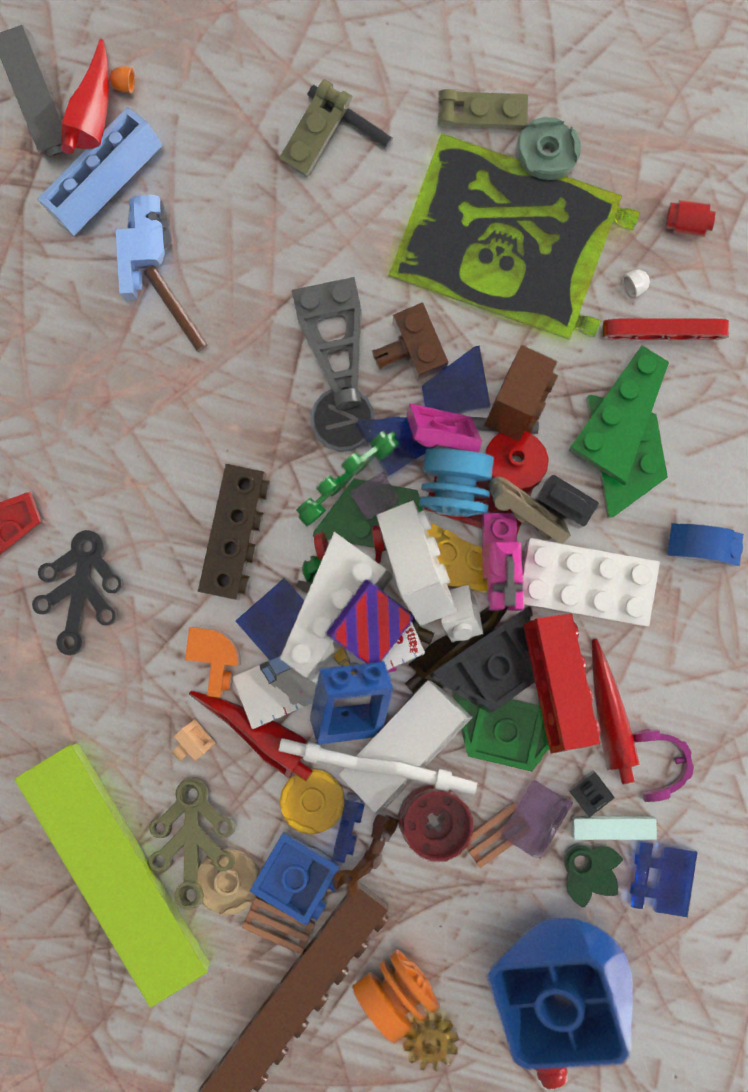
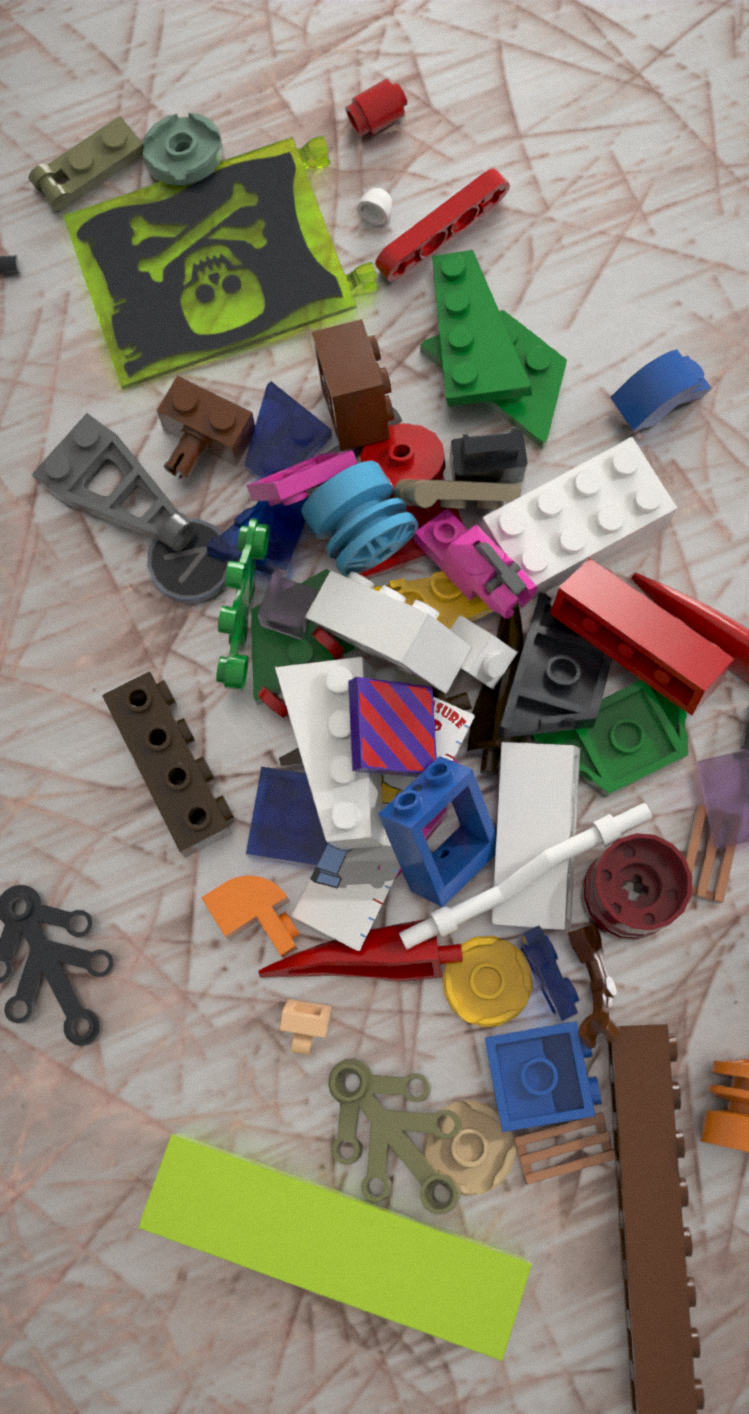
camera: 40 degrees left, 10 degrees down
green hinge [302,556,322,583] -> none

